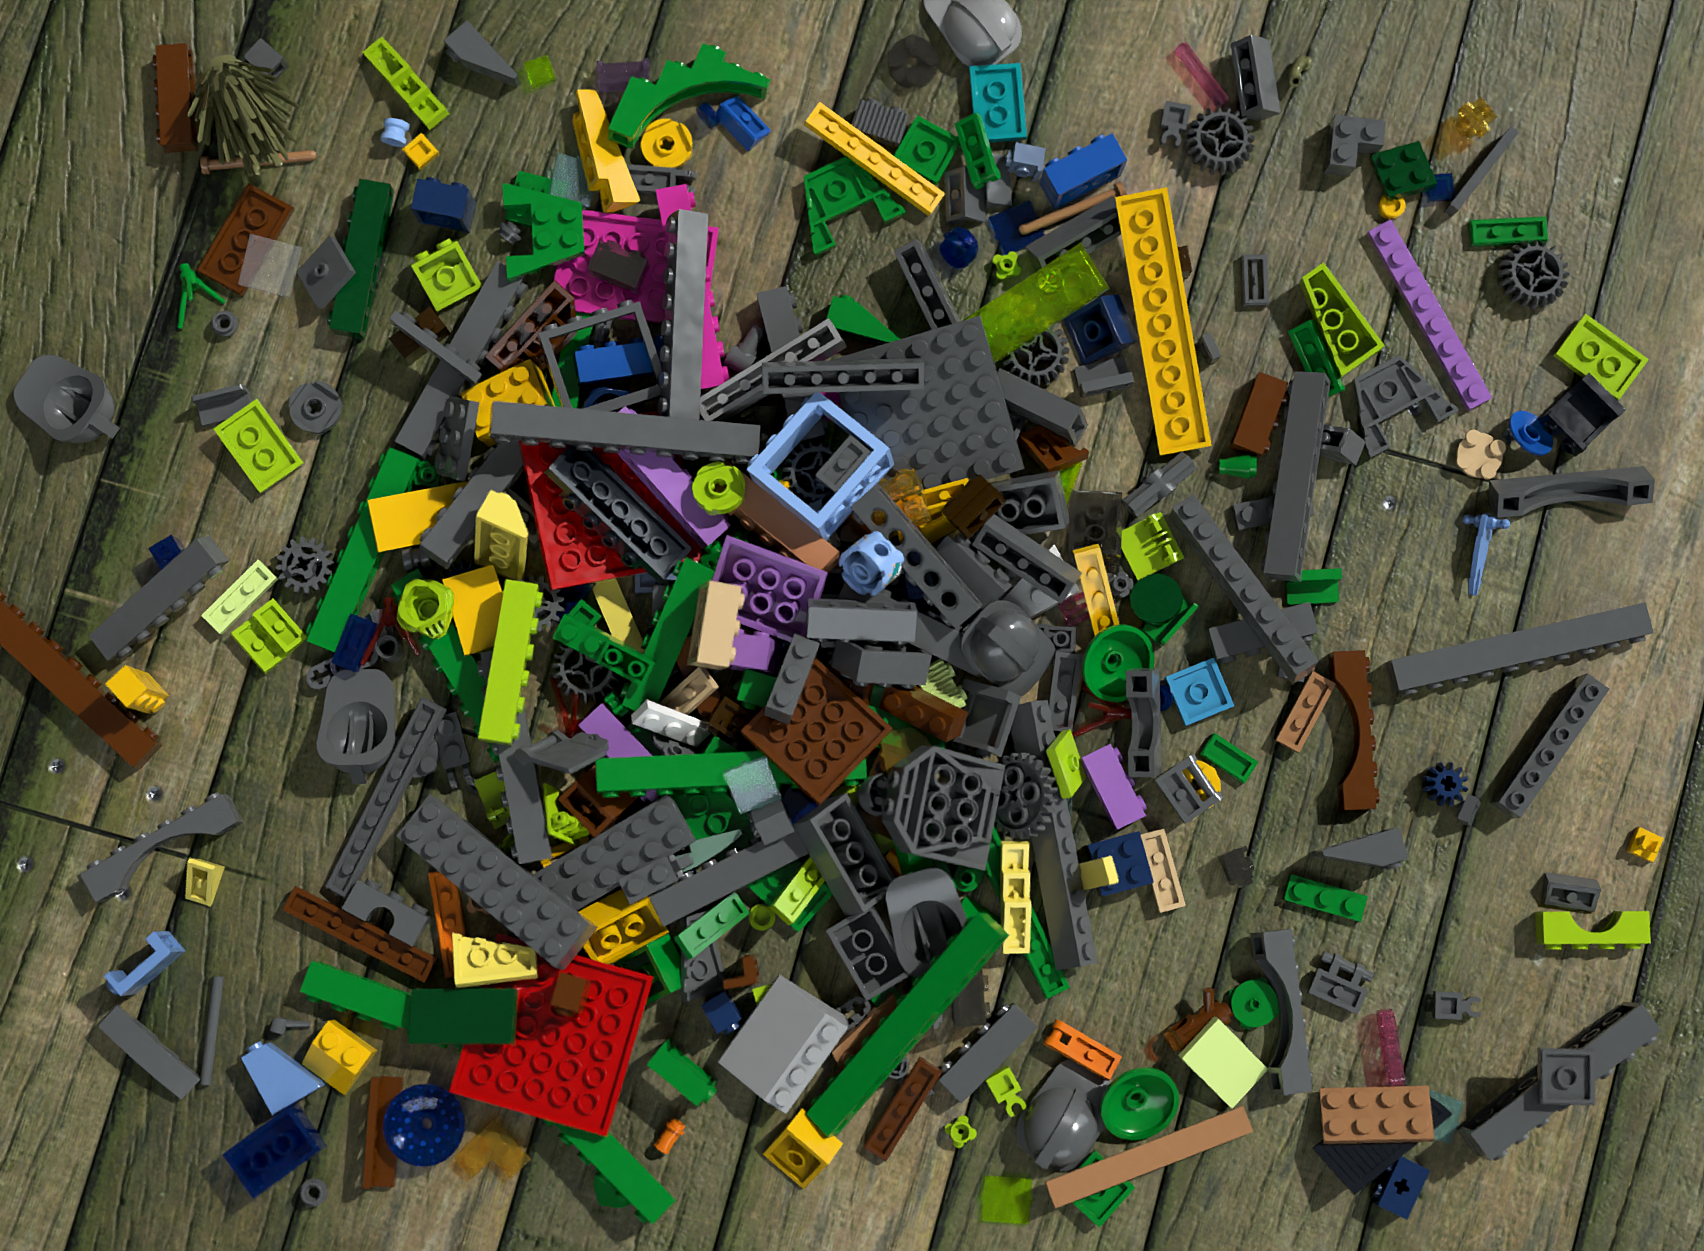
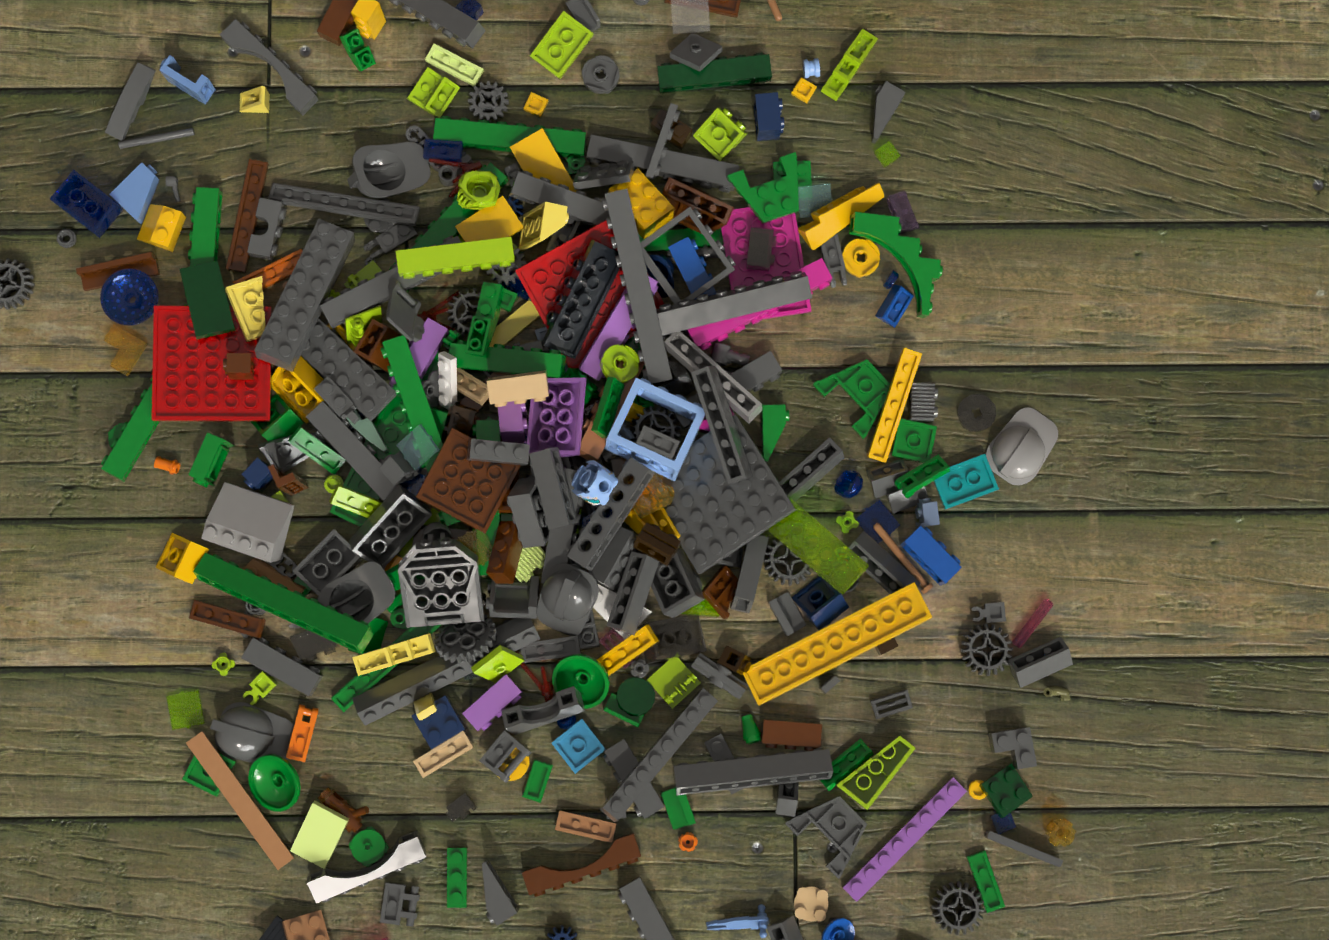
camera: 75 degrees right, 0 degrees up
dark grey plate [498,221,523,245] -> none
none -> green slope [339,29,376,71]
none -> yellow tile [523,92,549,118]
none -> green plate [591,377,625,438]
none -> orange plate [678,832,698,852]
none -> dark brown brick [718,645,751,675]

